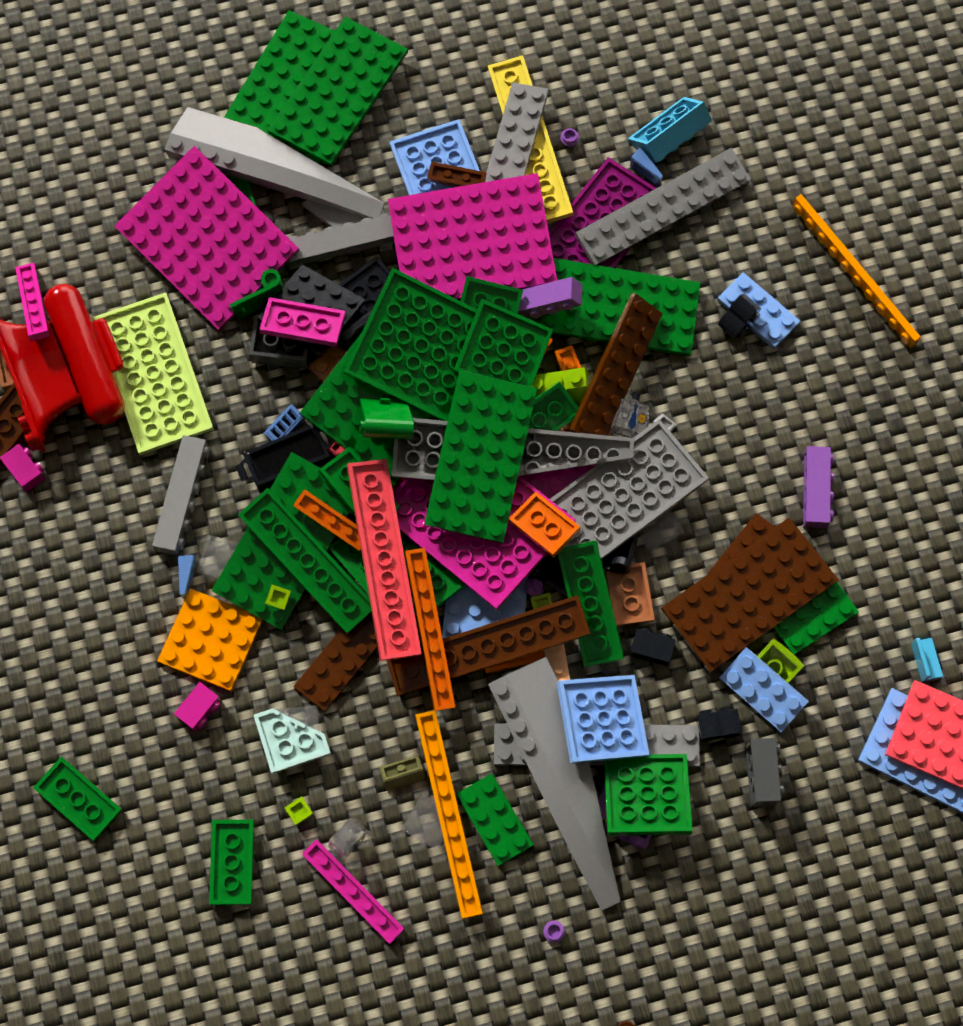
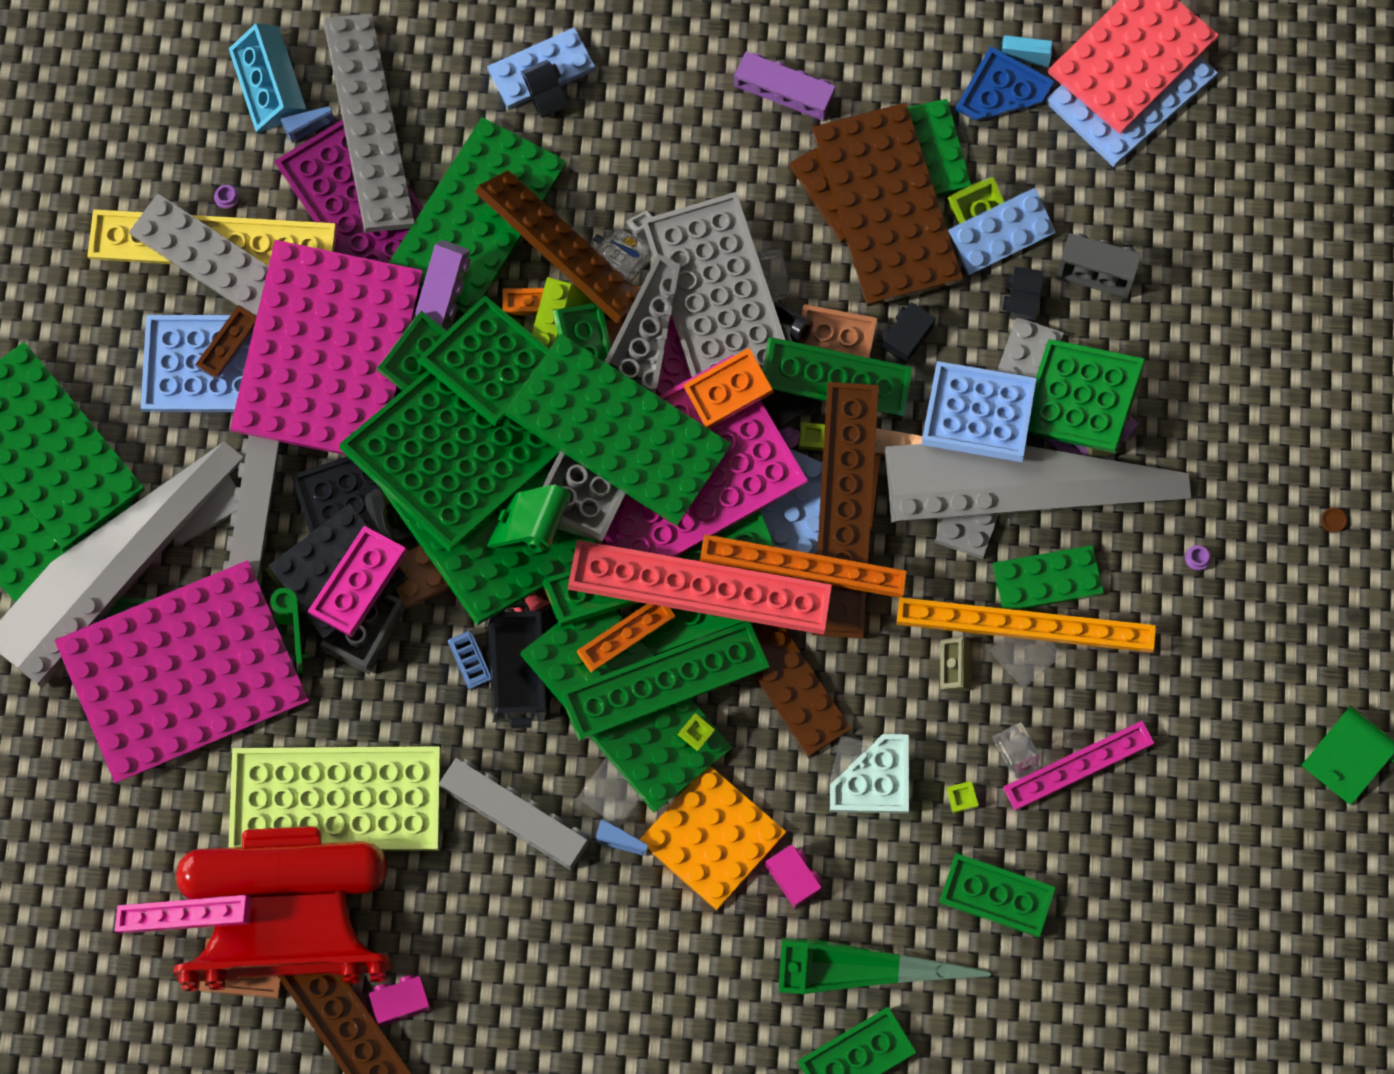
camera: 70 degrees left, 0 degrees up
none -> green plate [778,938,992,994]
none -> blue plate [955,46,1054,121]

